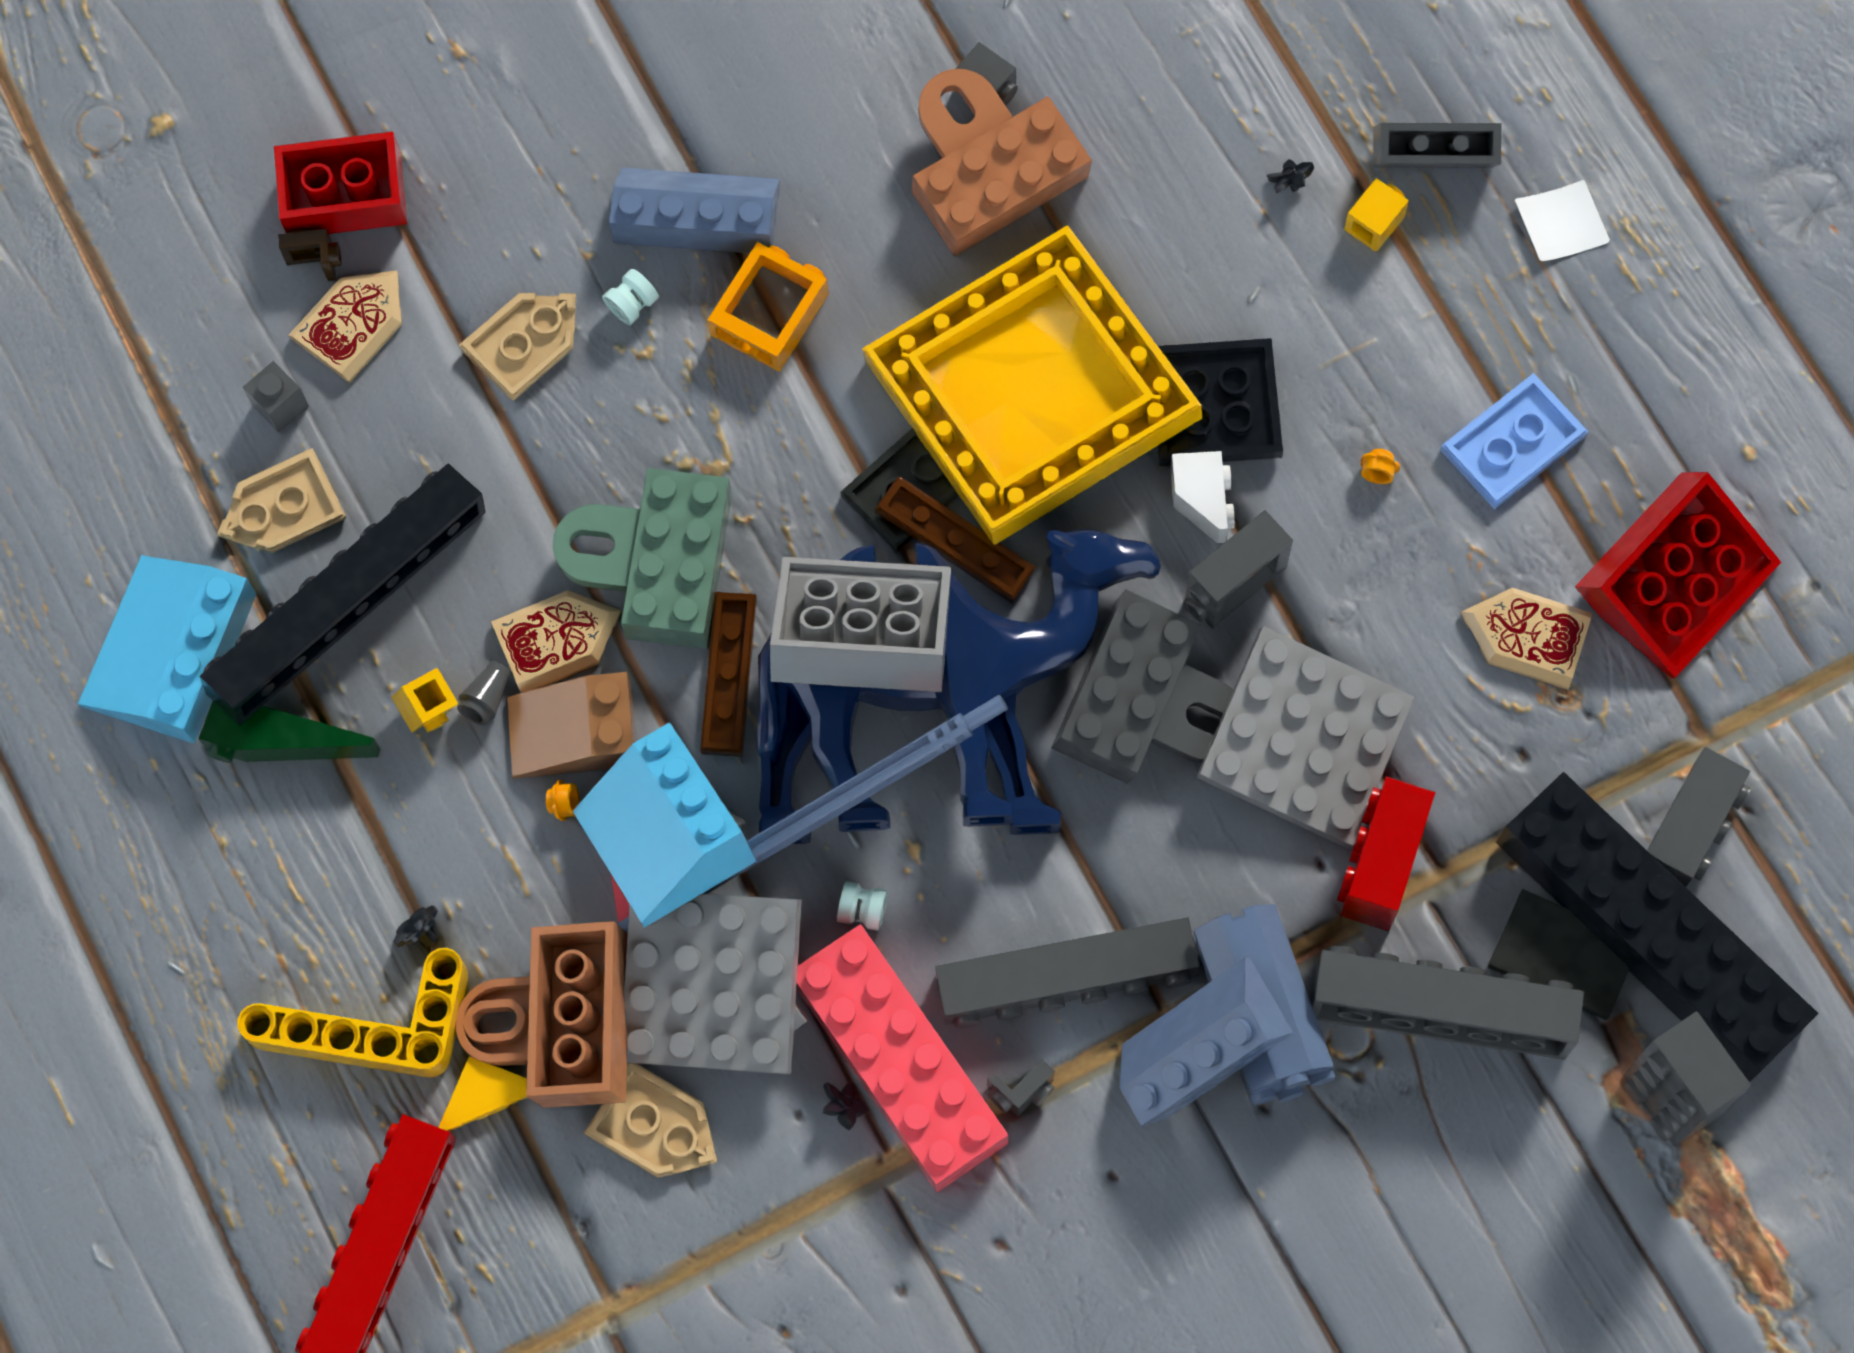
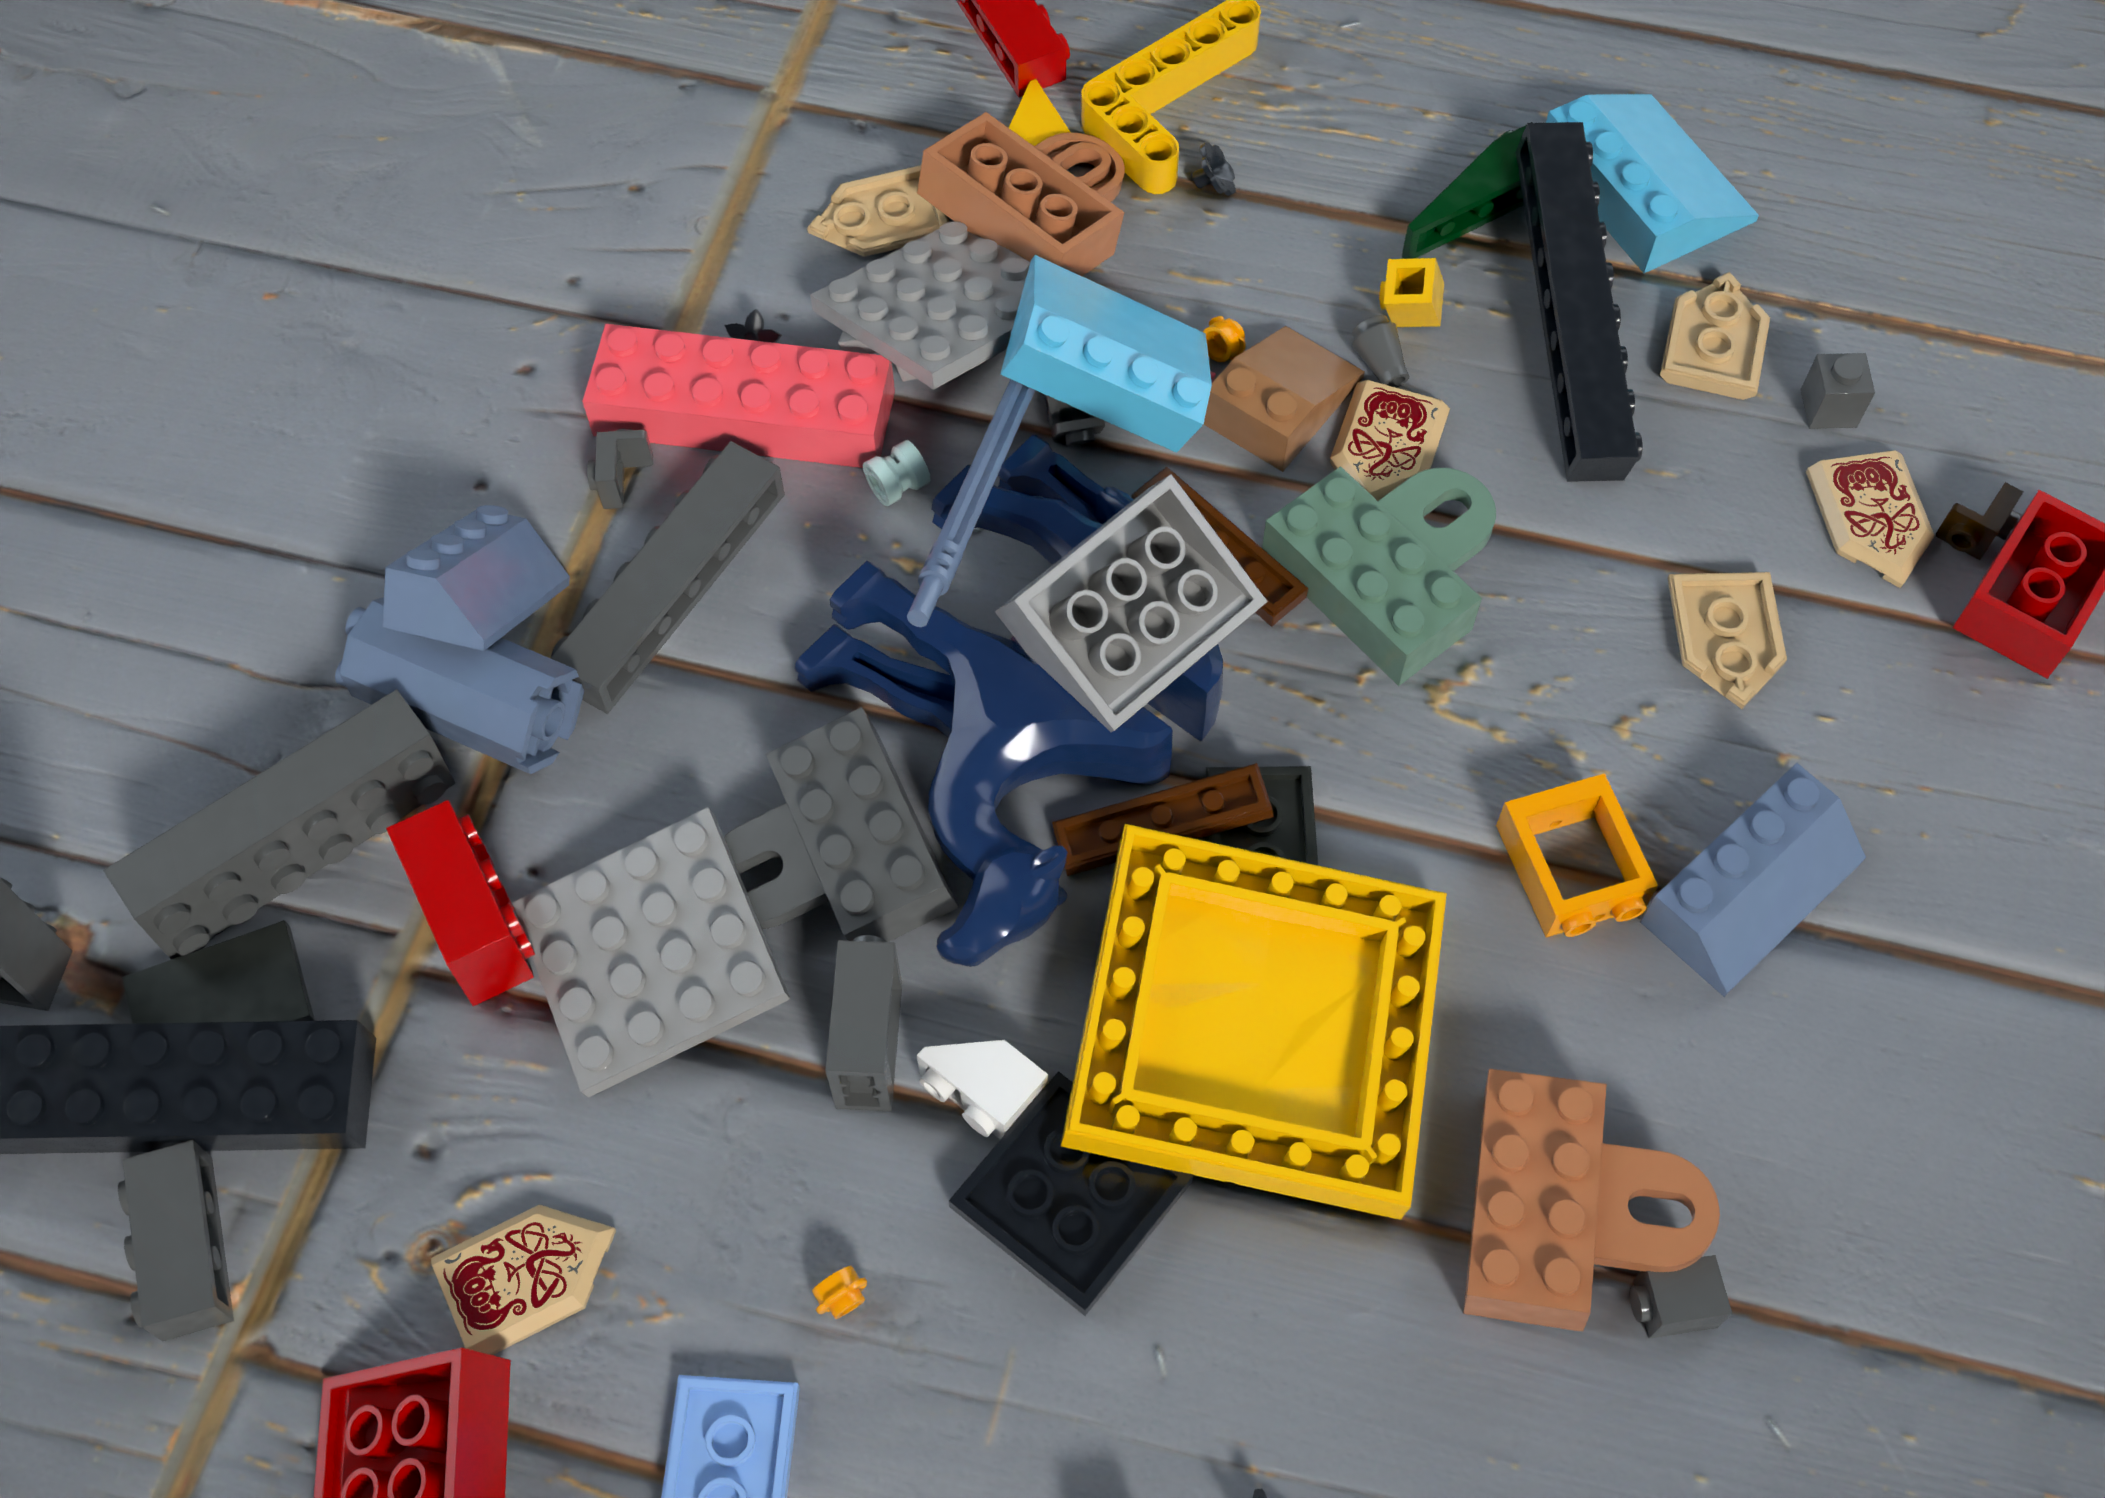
camera: 130 degrees right, 10 degrees down
light aqua wheel [602,269,659,326] -> none

